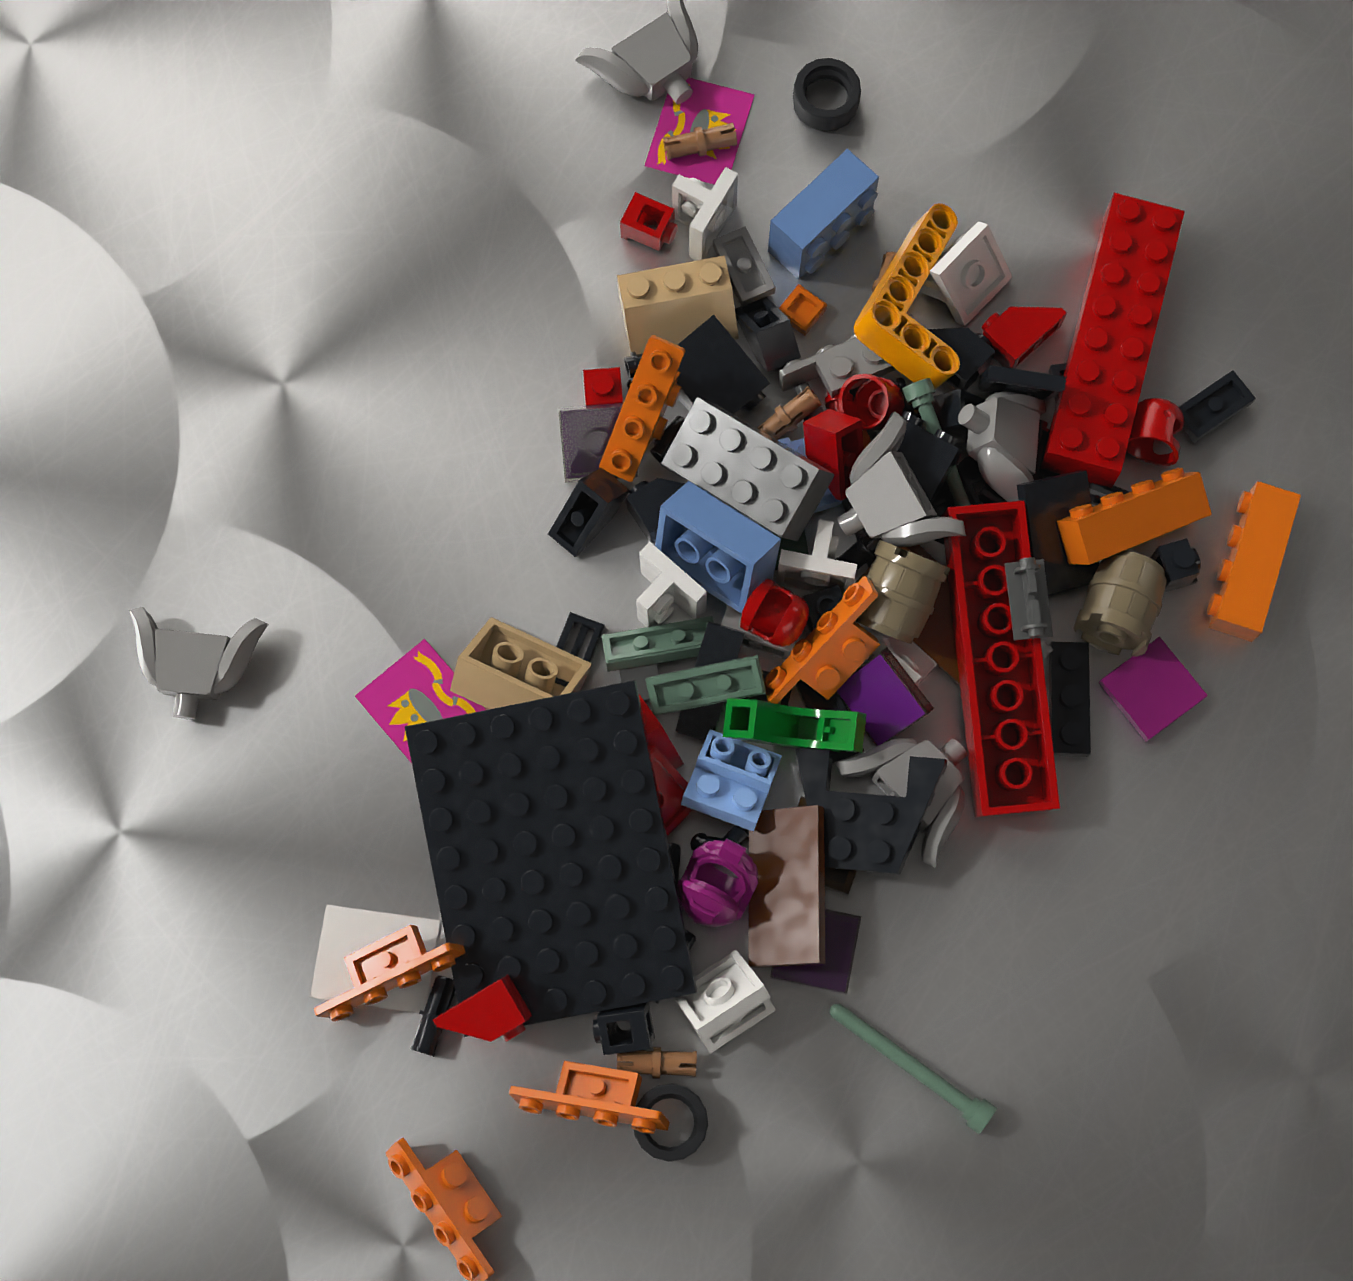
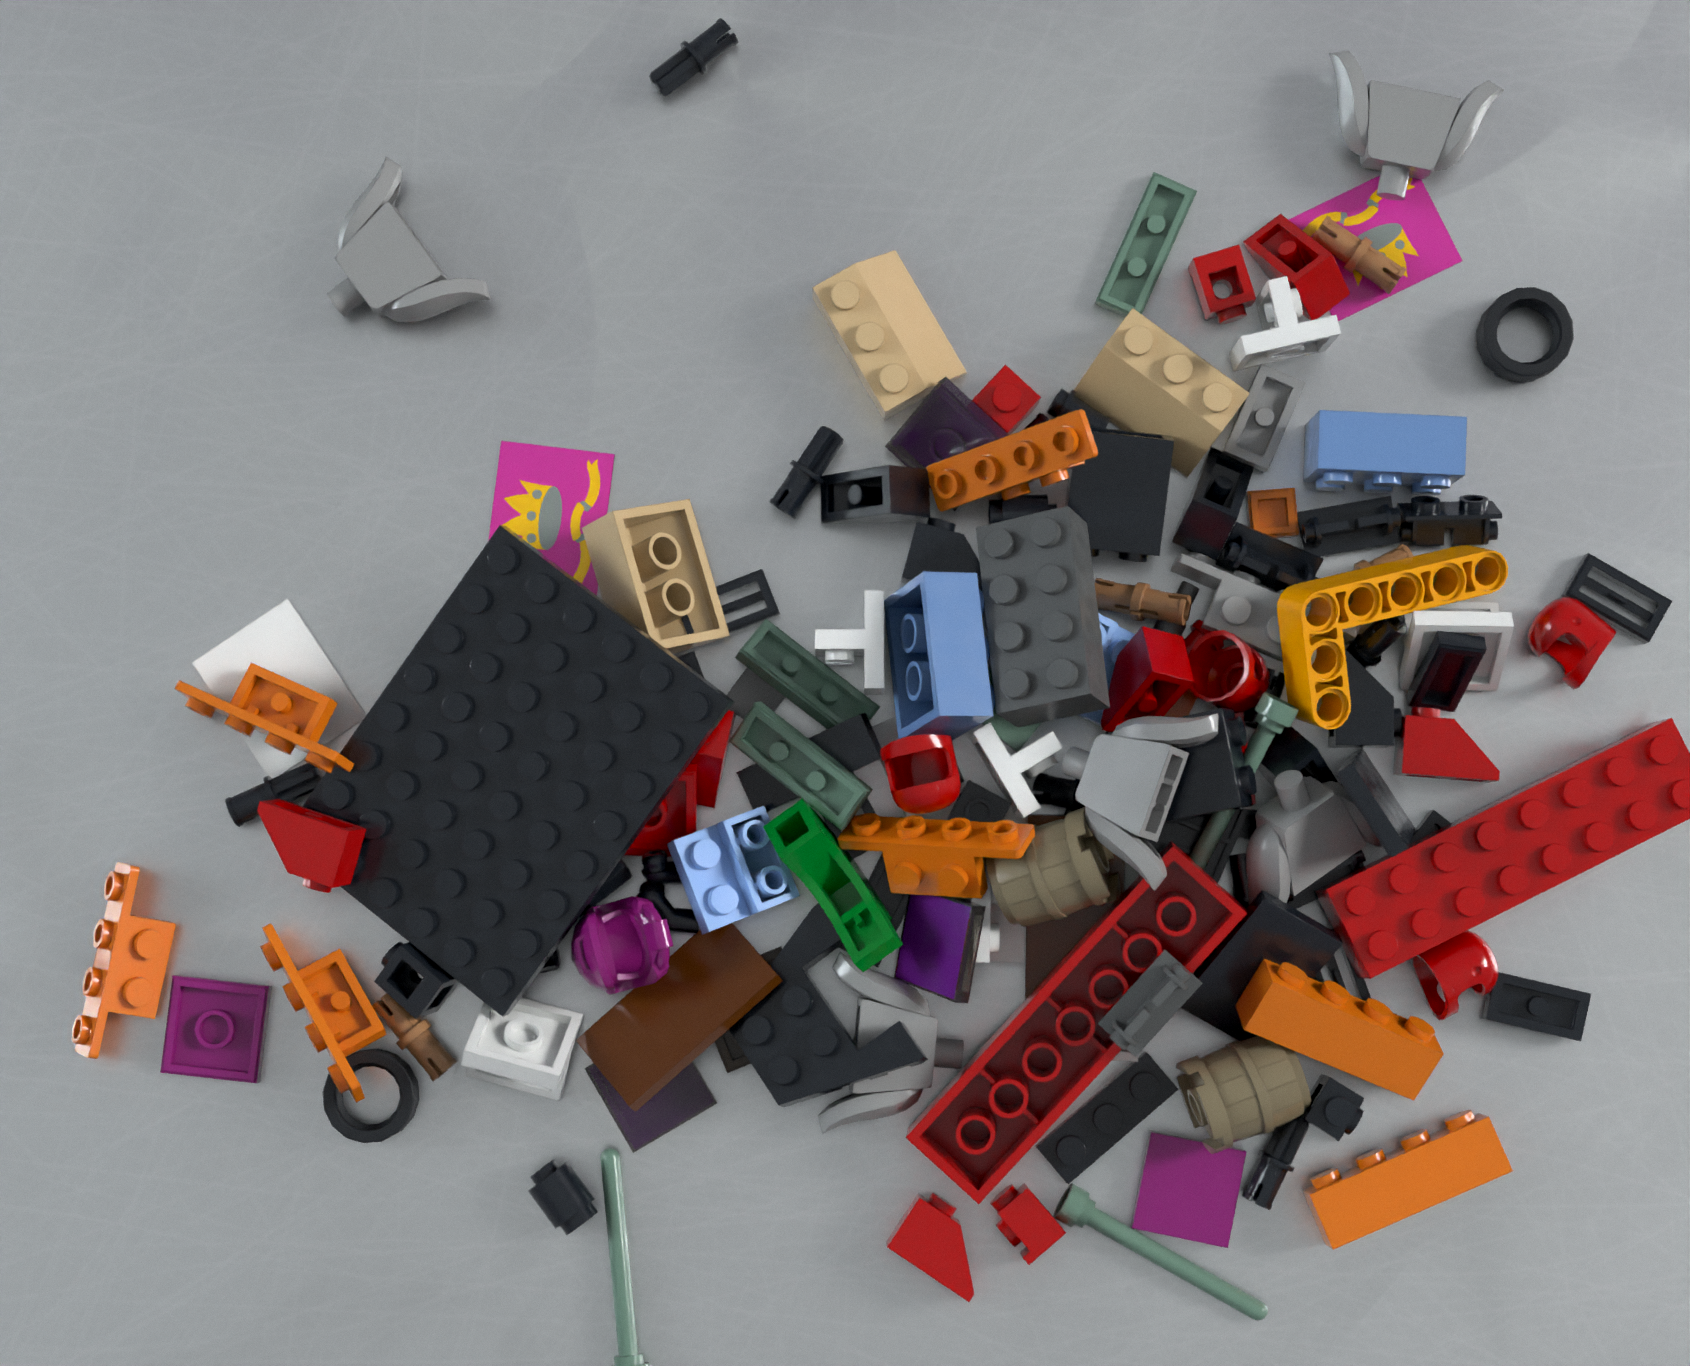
camera: 45 degrees right, 10 degrees up
none -> magenta tile [160,975,272,1083]
none -> black brick [528,1159,598,1235]
none -> black arm [641,849,682,885]
none -> black axle [649,18,739,96]
none -> black axle [769,426,844,519]
none -> tan slope [812,250,967,421]
none -> red slope [886,1192,974,1302]
none -> red brick [990,1183,1066,1265]
none -> sand green piece [1053,1183,1268,1321]
none -> sand green tile [1095,172,1197,317]
none -> black hinge [1216,522,1323,591]
none -> black axle [1242,1117,1309,1210]
none -> red slope [1243,214,1350,320]
none -> black hinge [1297,496,1401,557]
none -> black pin [1346,616,1407,669]
none -> black hinge [1397,495,1502,547]
none -> black tile [1406,631,1487,712]
none -> red helmet [1528,597,1616,690]
none -> black tile [1561,553,1672,644]

